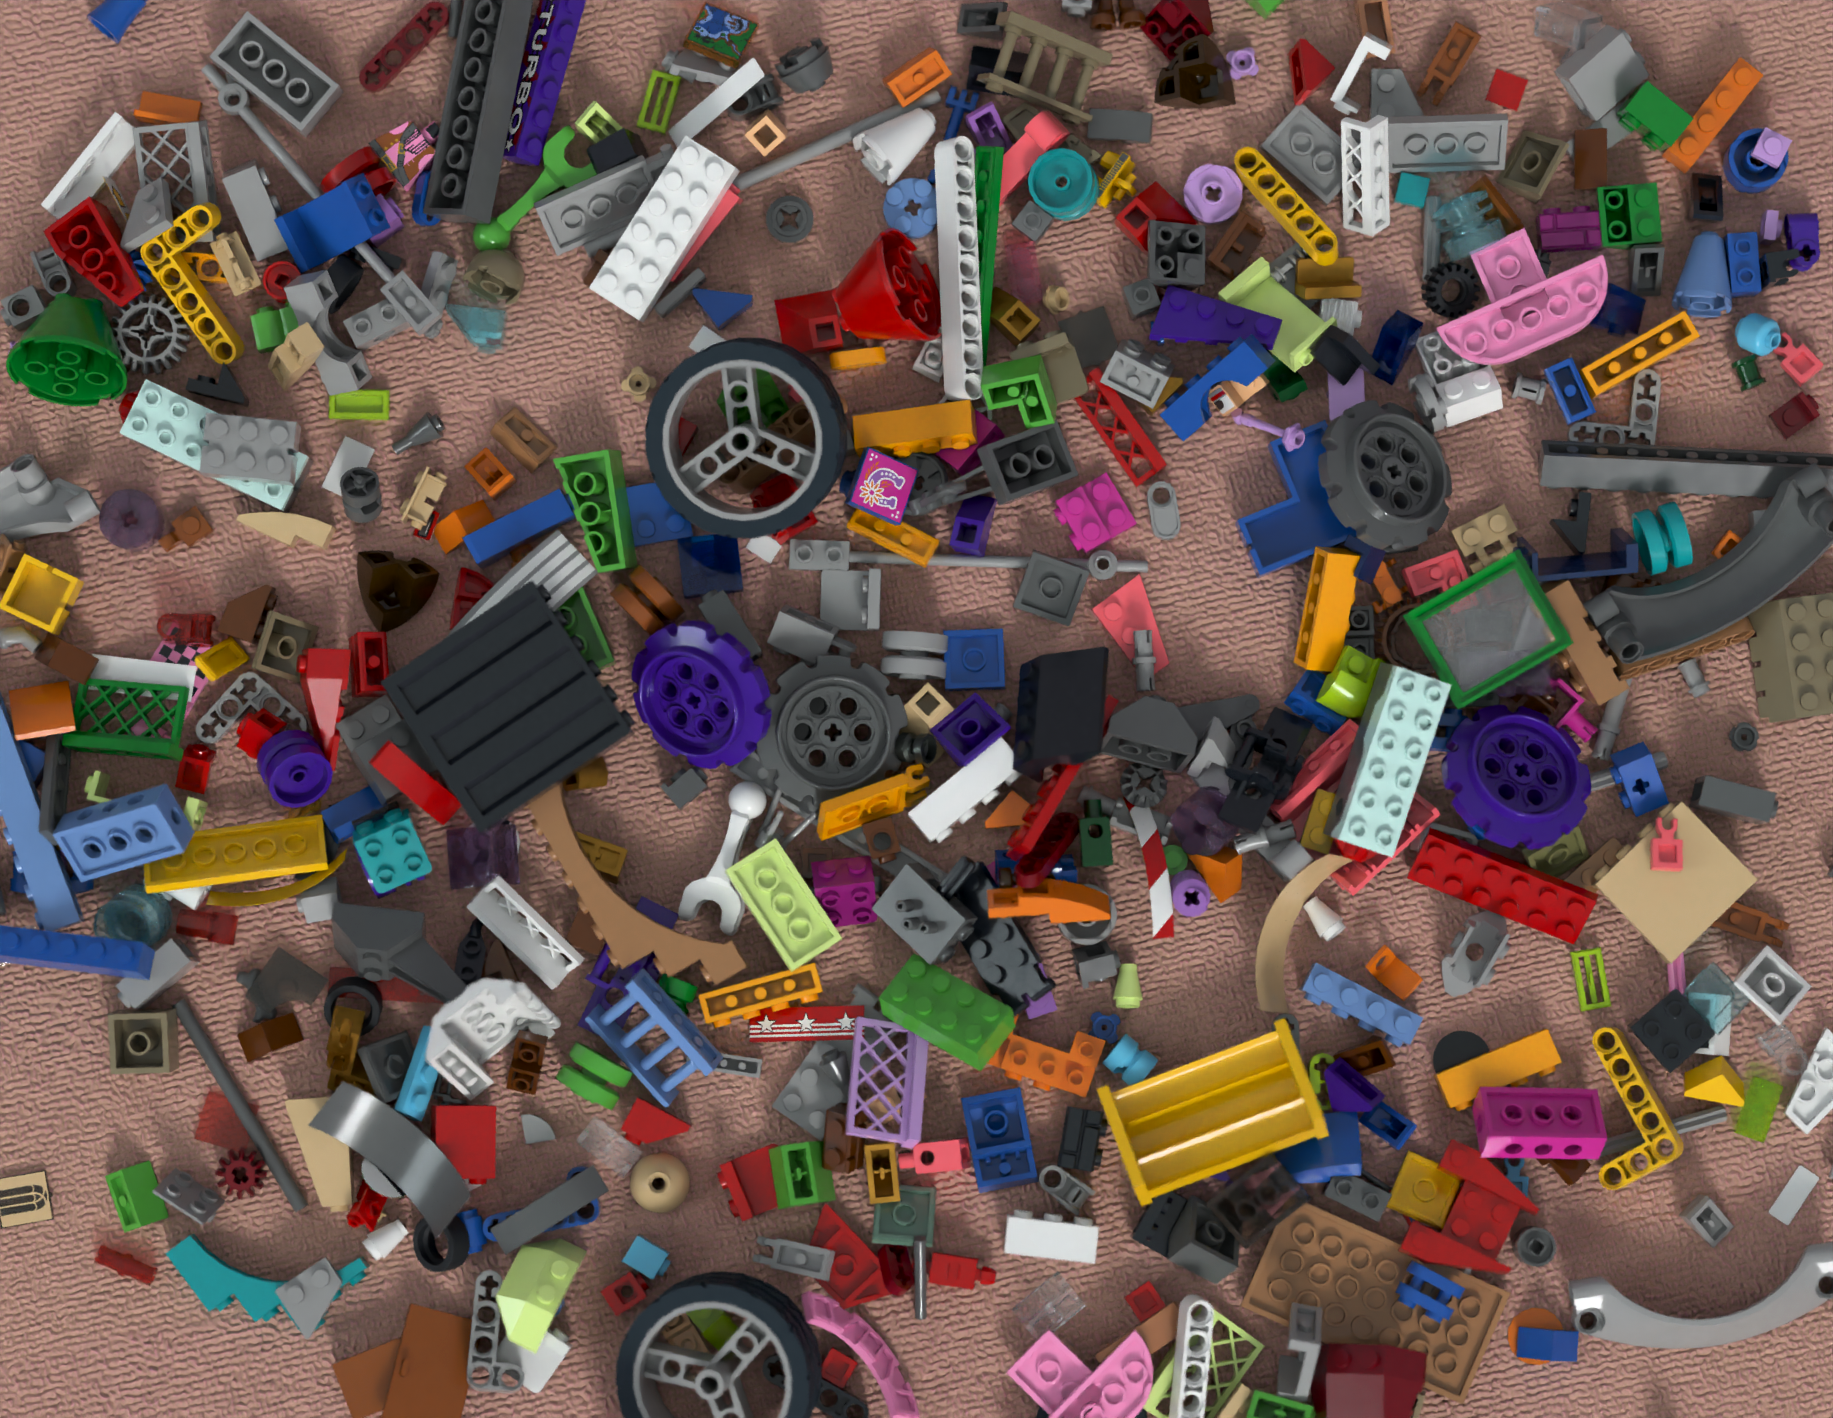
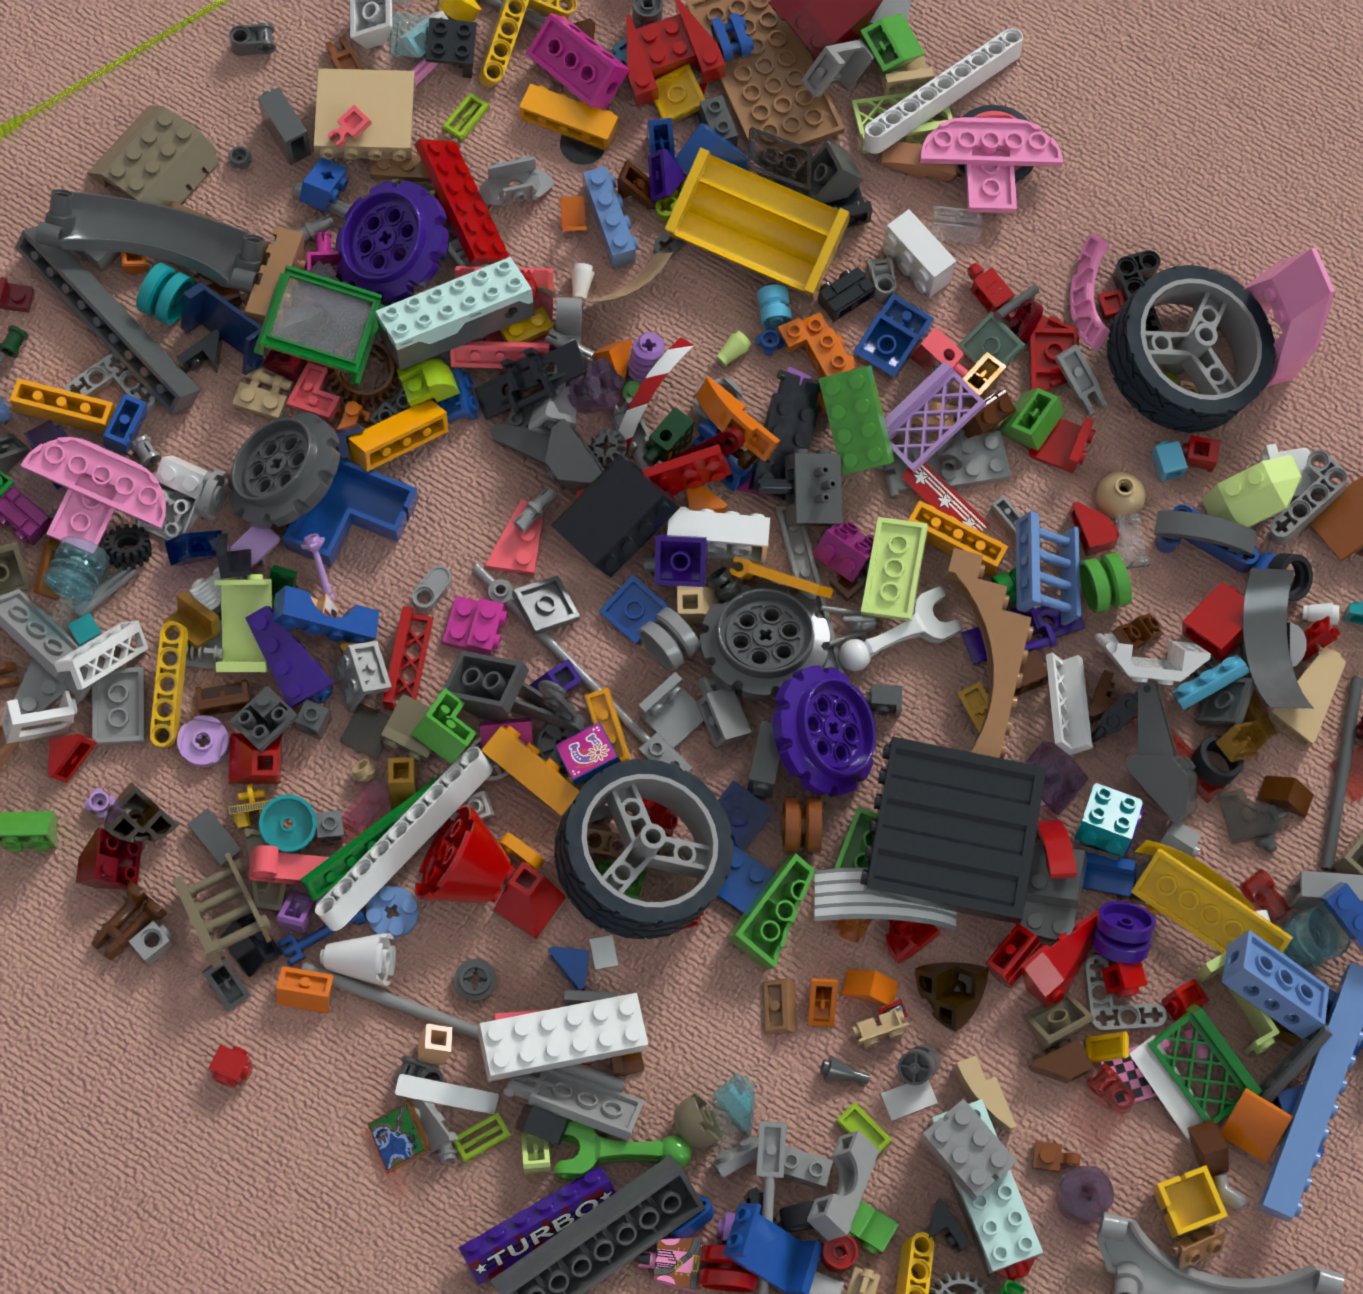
camera: 140 degrees left, 15 degrees down
tan slope [268,322,324,391] -> none
blue slope [463,488,576,570] -> none
light grey tile [521,1114,556,1144] -> none
tan plate [621,366,657,402] -> none
dark grey cone [774,37,834,94] -> none
reddish brown brick [862,816,901,864] -> none
dark grey brick [1072,941,1121,989] -> none
red plate [1124,1280,1166,1322] -> none
light grey pin [1678,658,1711,698] -> none

